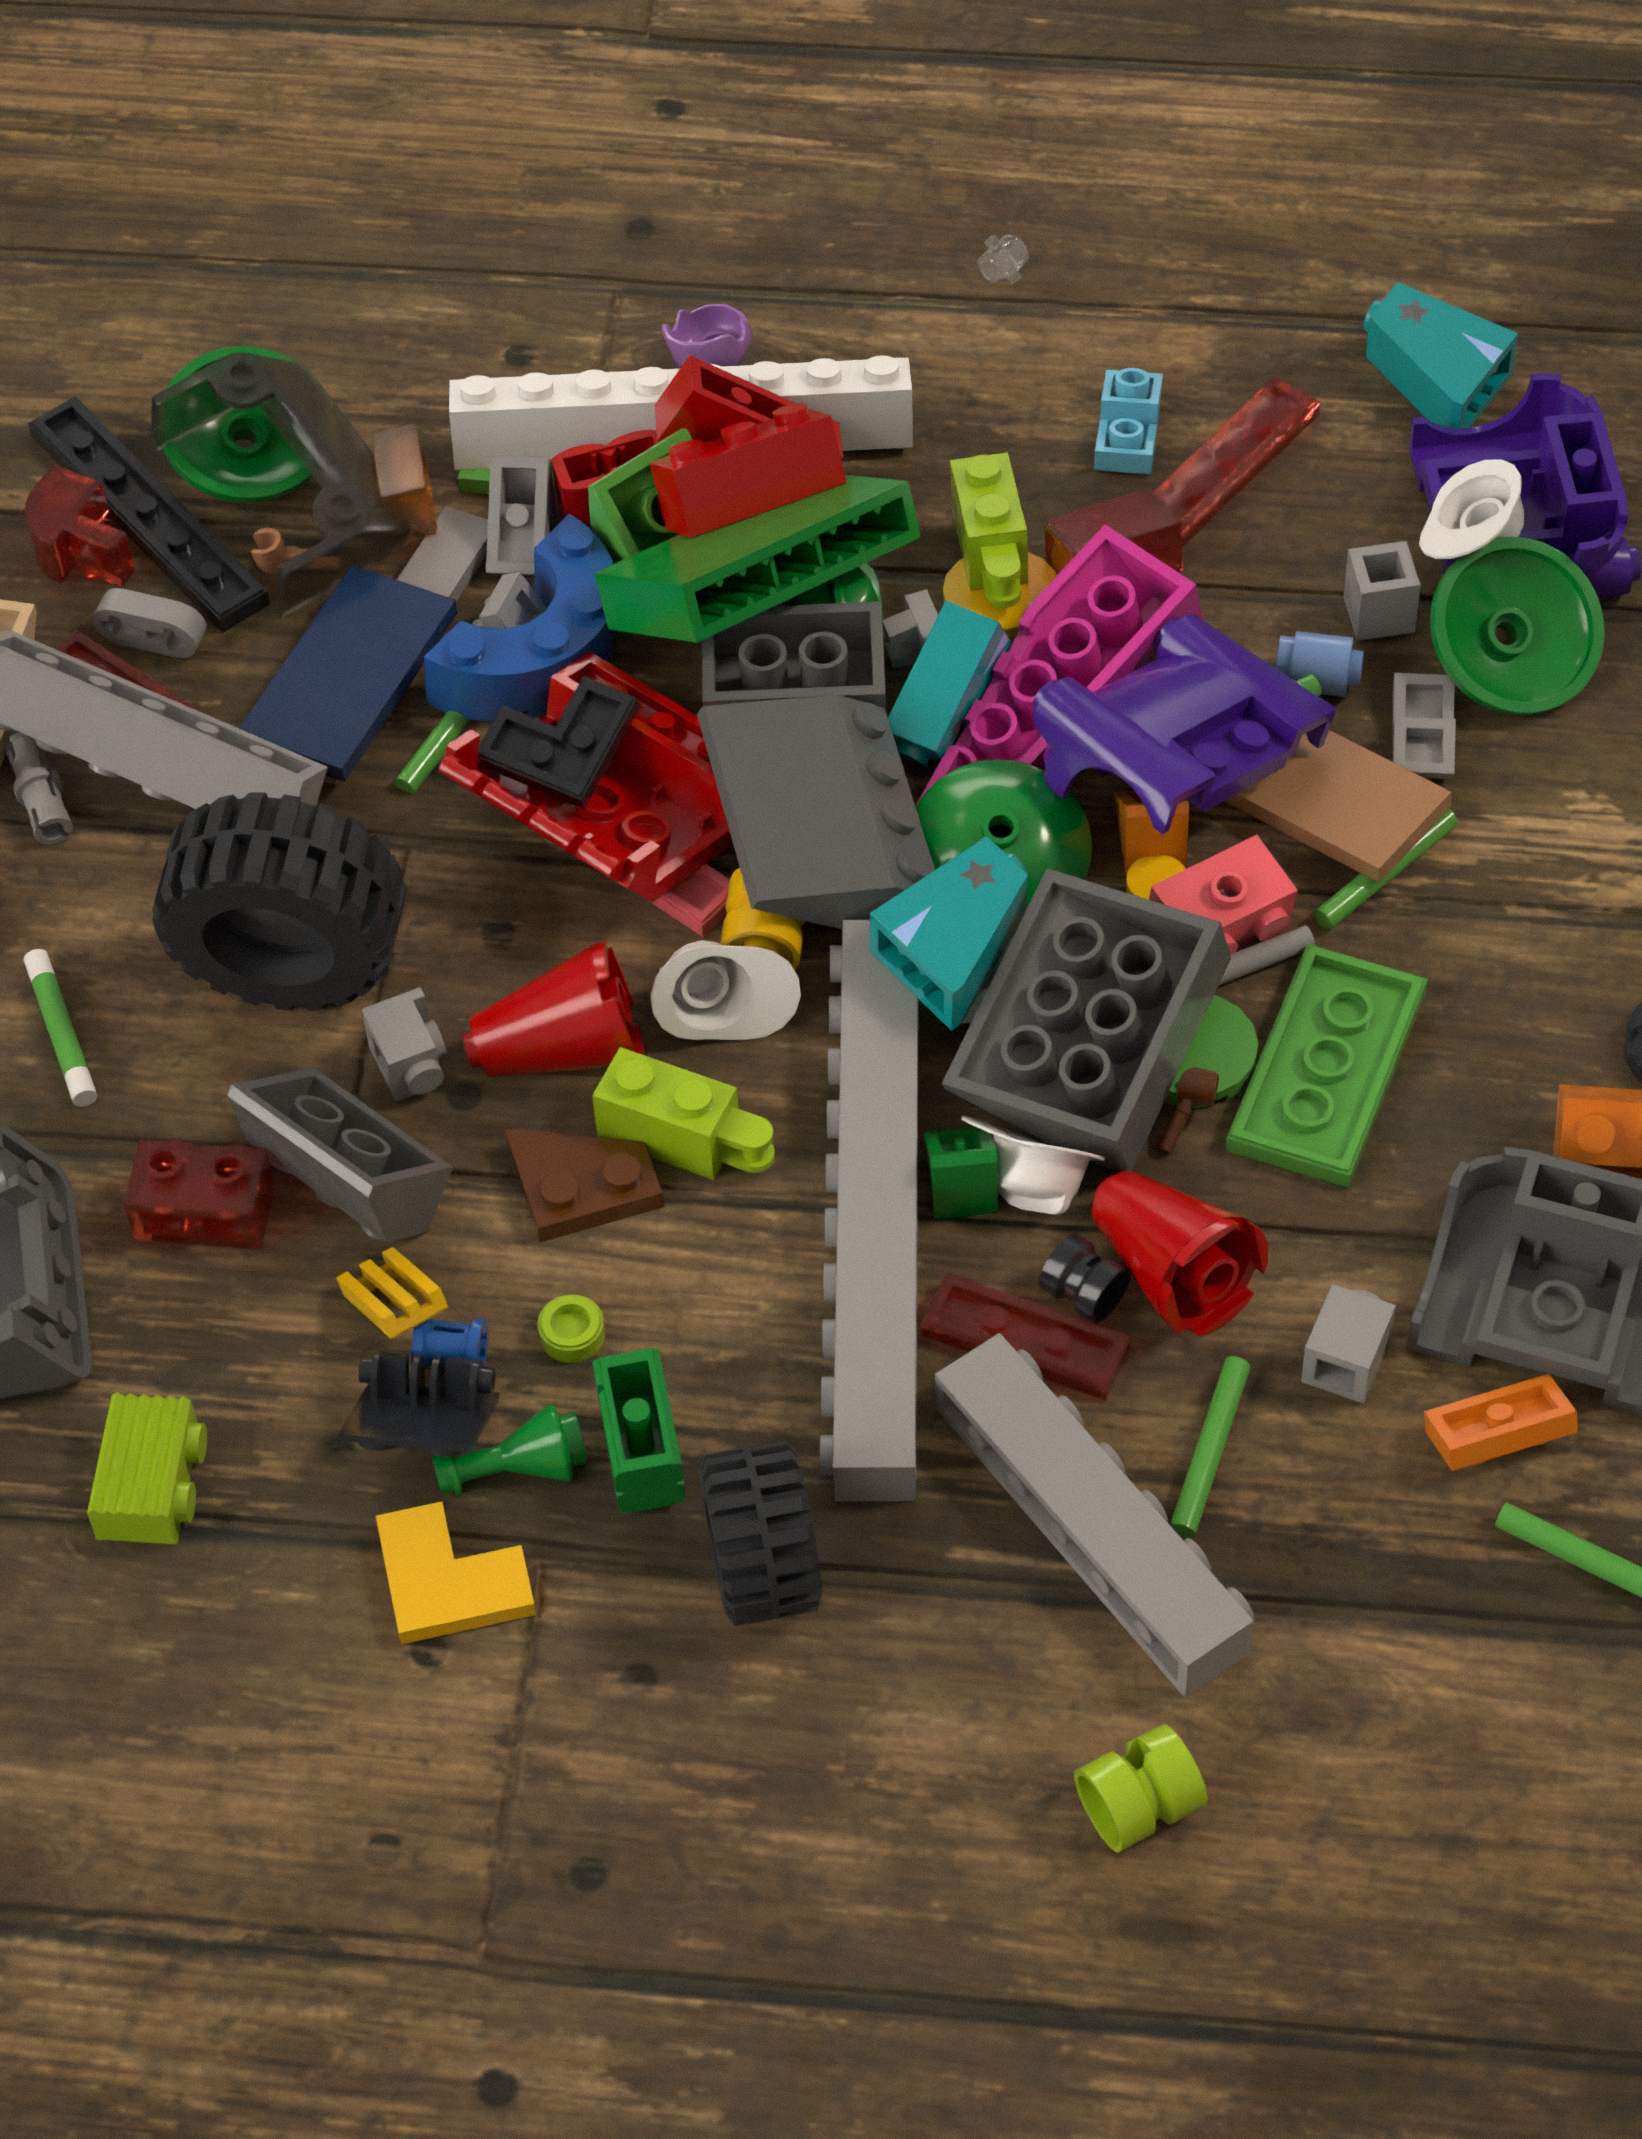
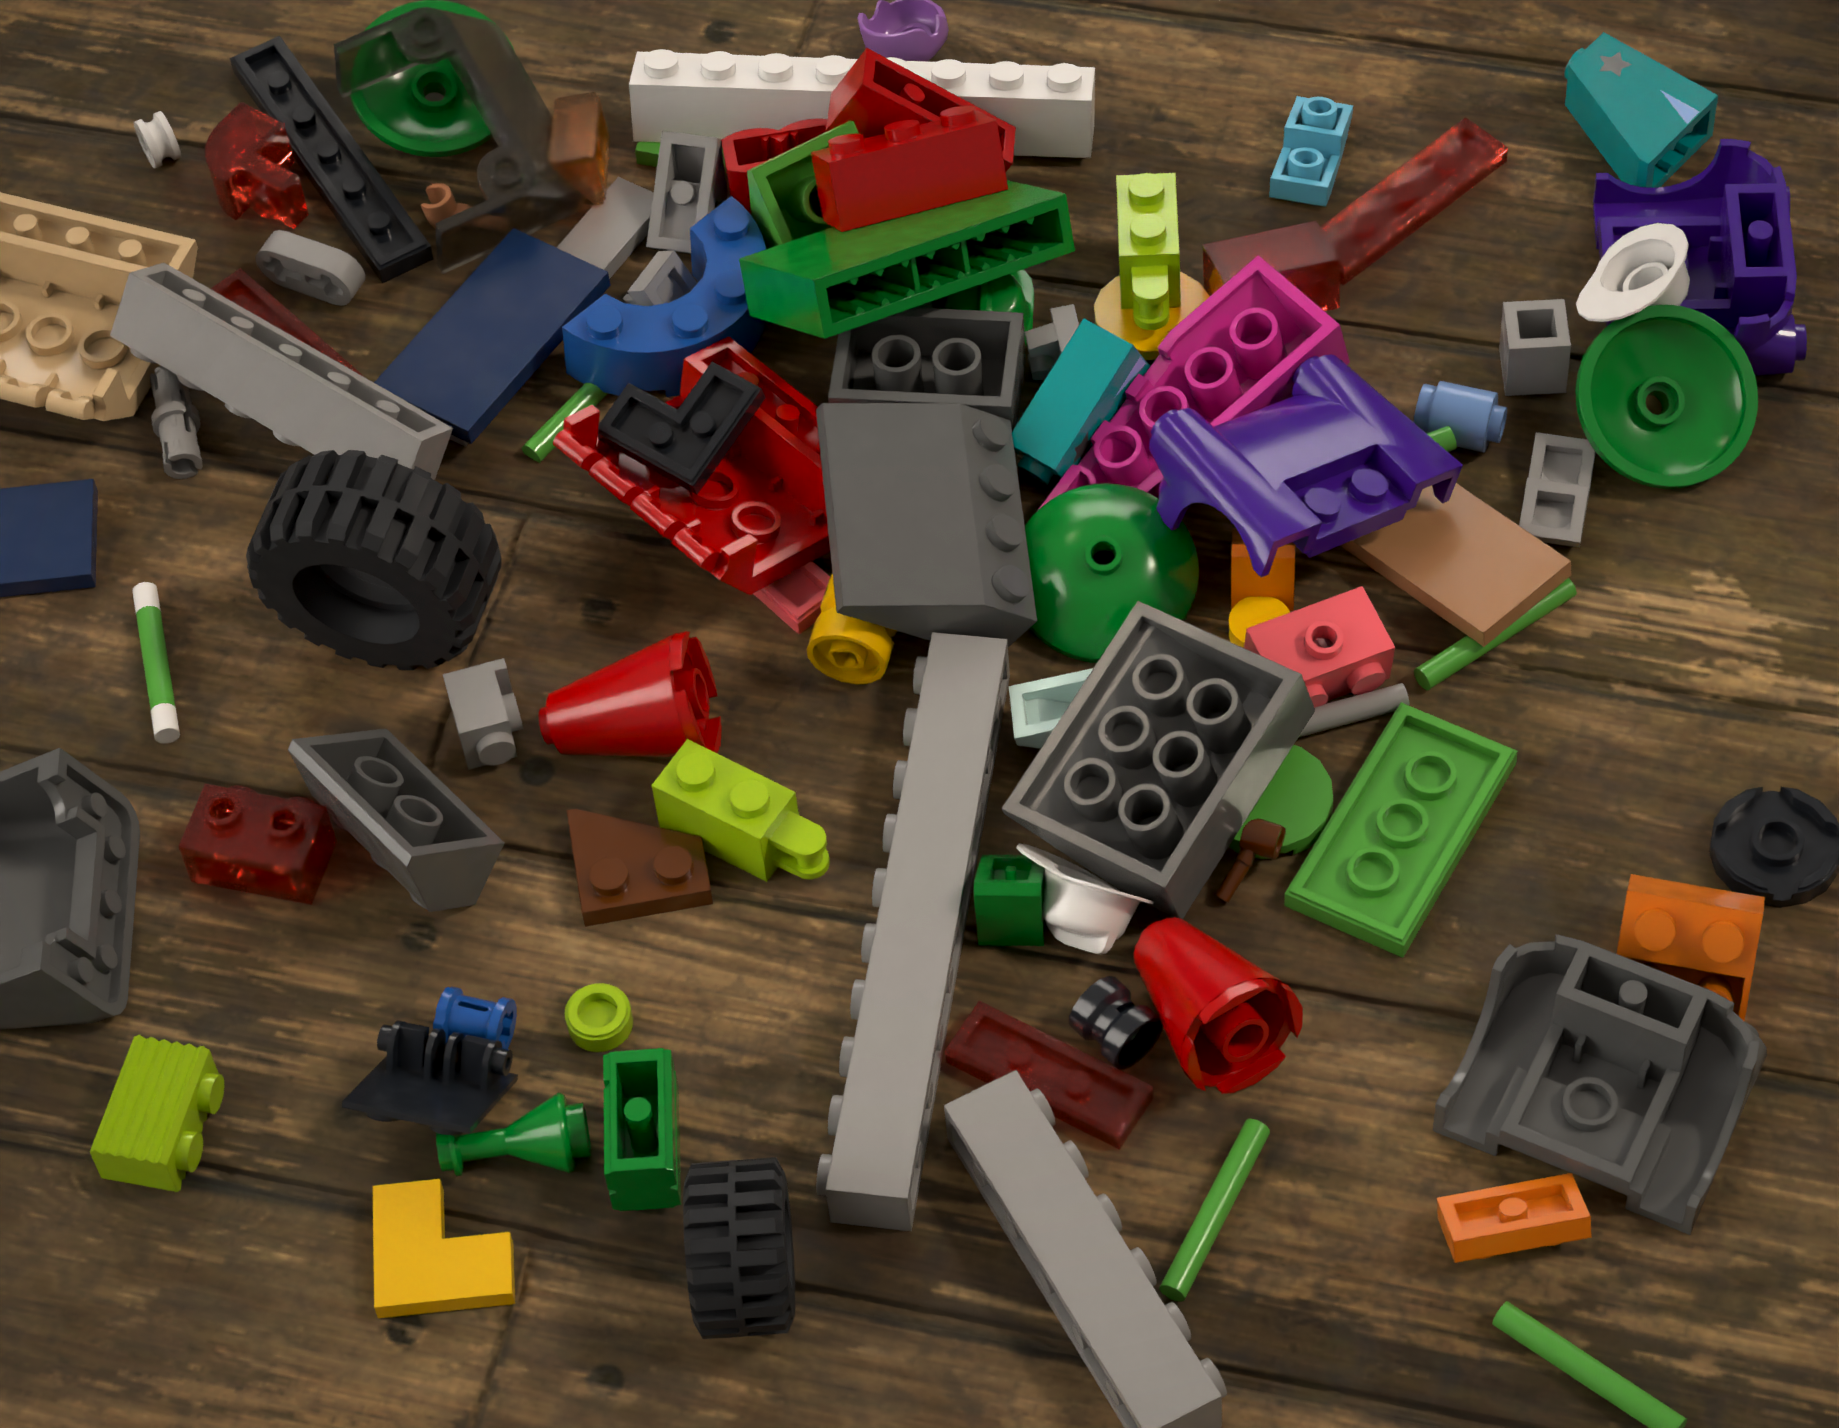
camera: 10 degrees right, 0 degrees up
yellow tile [336,1247,448,1339] -> none
white piece [650,940,801,1040] -> none
teal slope [869,836,1028,1031] -> none
light grey brick [1301,1284,1396,1404] -> none

